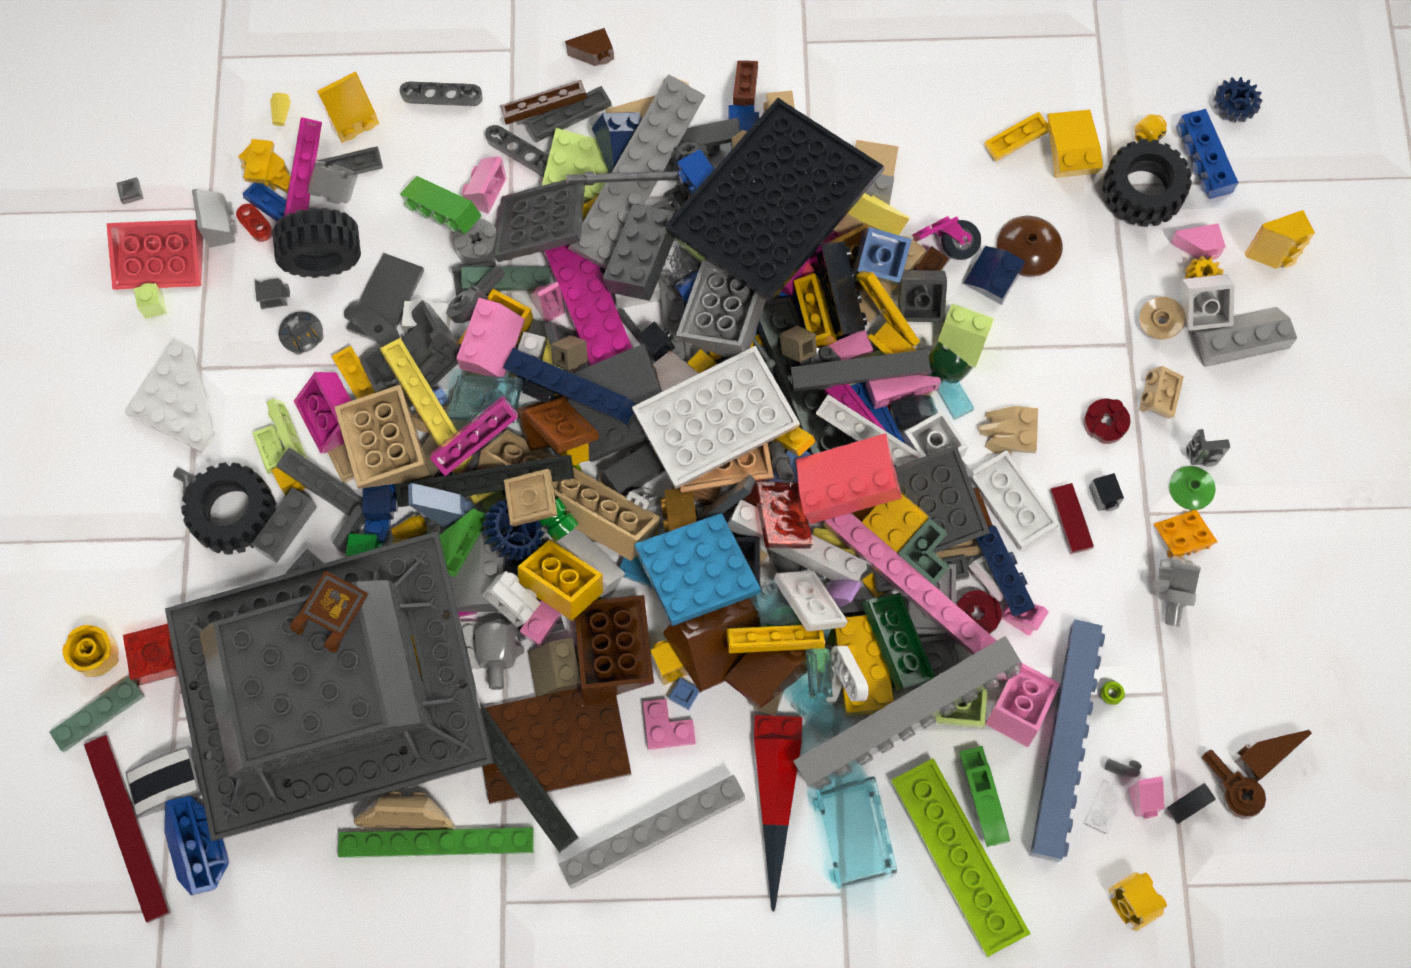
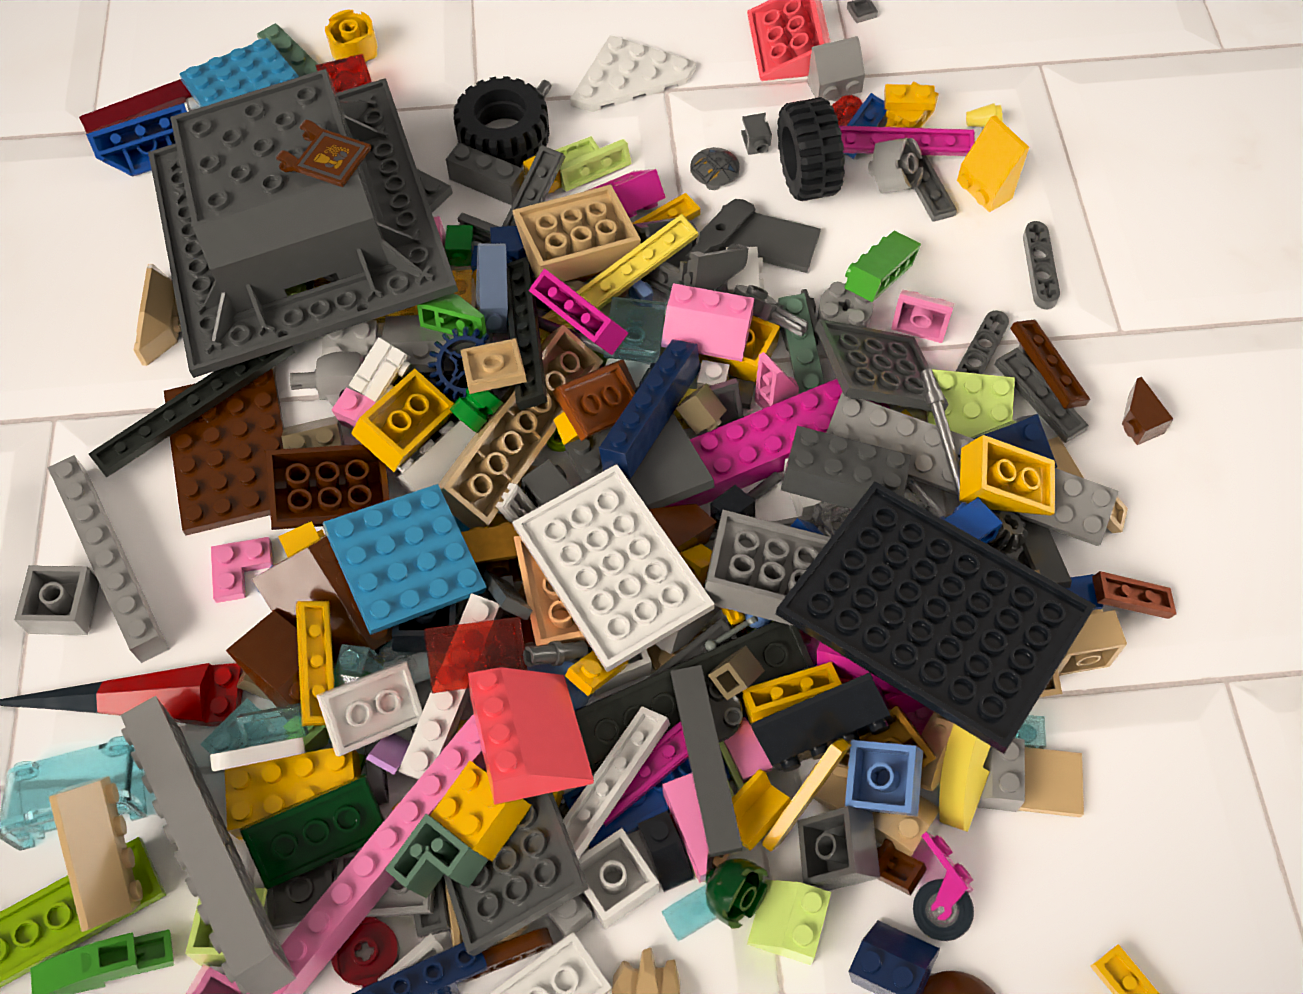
camera: 85 degrees right, 10 degrees down
yellowish green brick [134,283,167,319] -> none
bright green plate [338,828,534,858] -> none
none -> light grey brick [14,565,99,635]
none -> tan slope [49,776,143,932]
none -> dark azure plate [179,38,299,107]
none -> yellow slope [959,435,1055,515]

